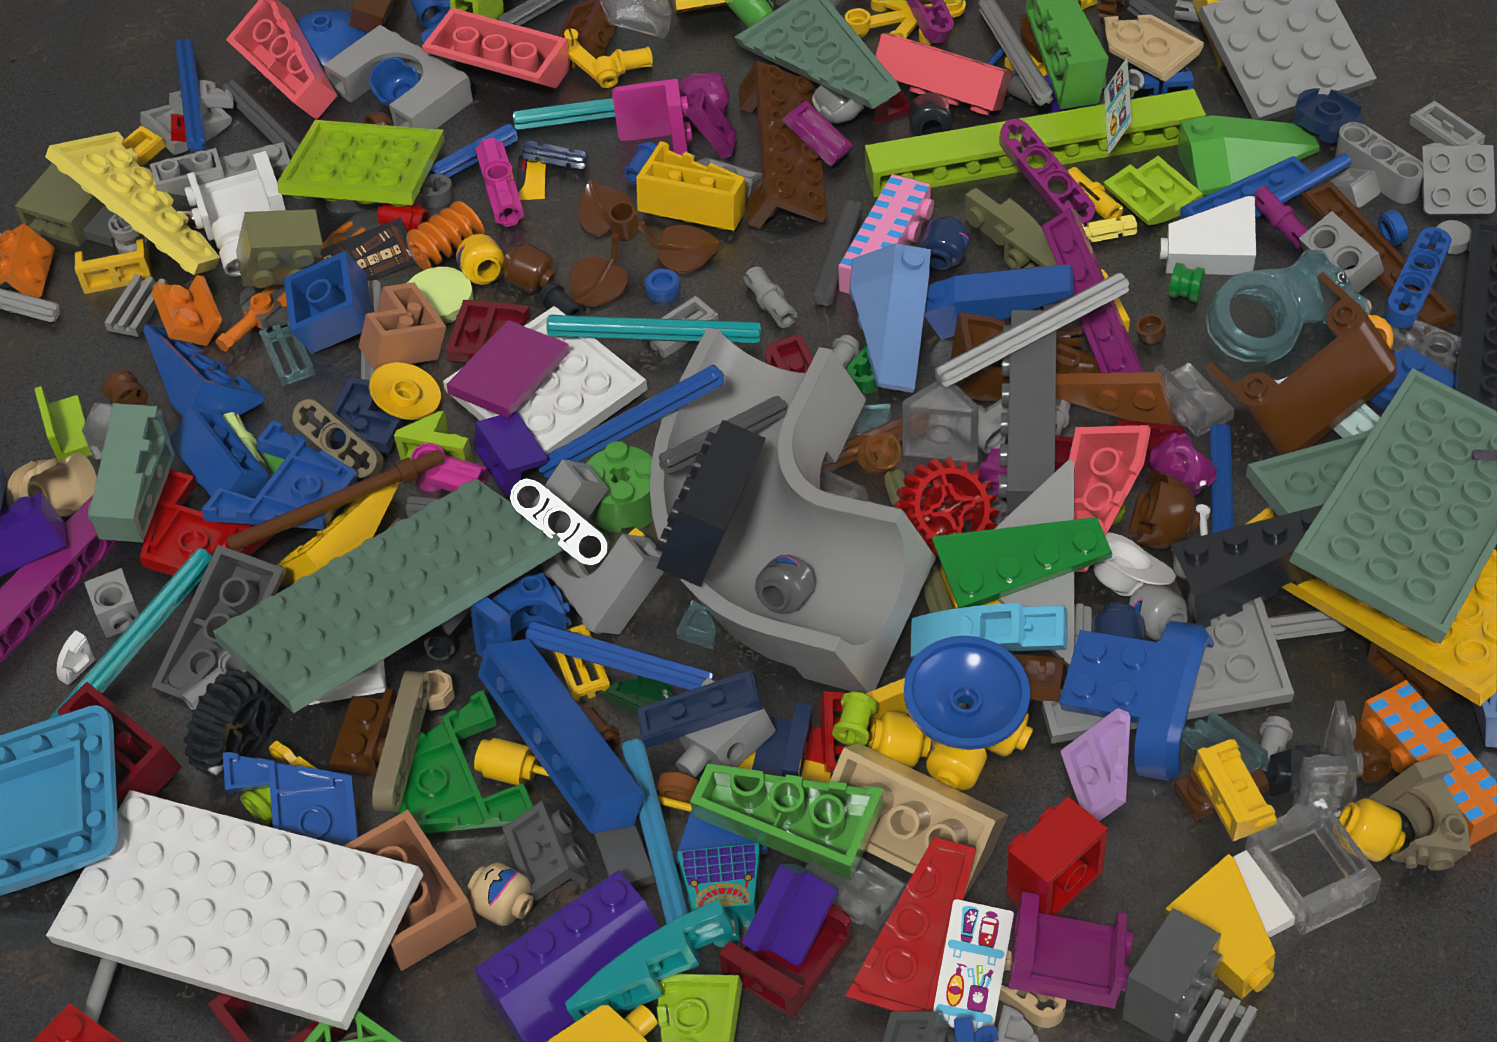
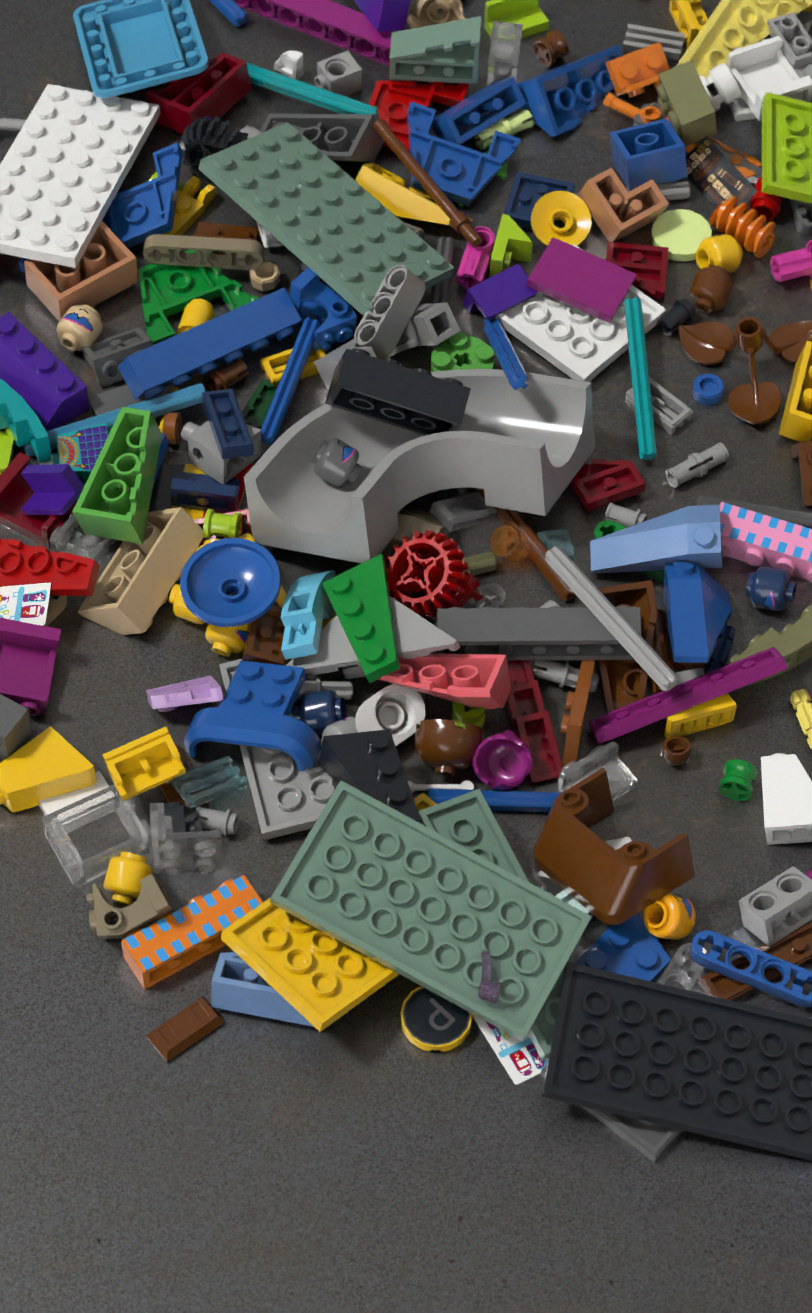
camera: 80 degrees right, 5 degrees up
clear light blue tile [259,322,316,386] -> none
dark tan beam [292,399,383,479] -> none
dark grey axle [659,396,787,474] -> none
clear slope [902,381,979,462] -> none
red brick [1006,797,1108,916] -> none
clear light blue animal [1206,250,1372,363] -> none
reddish brown cone [1338,721,1392,783] -> none

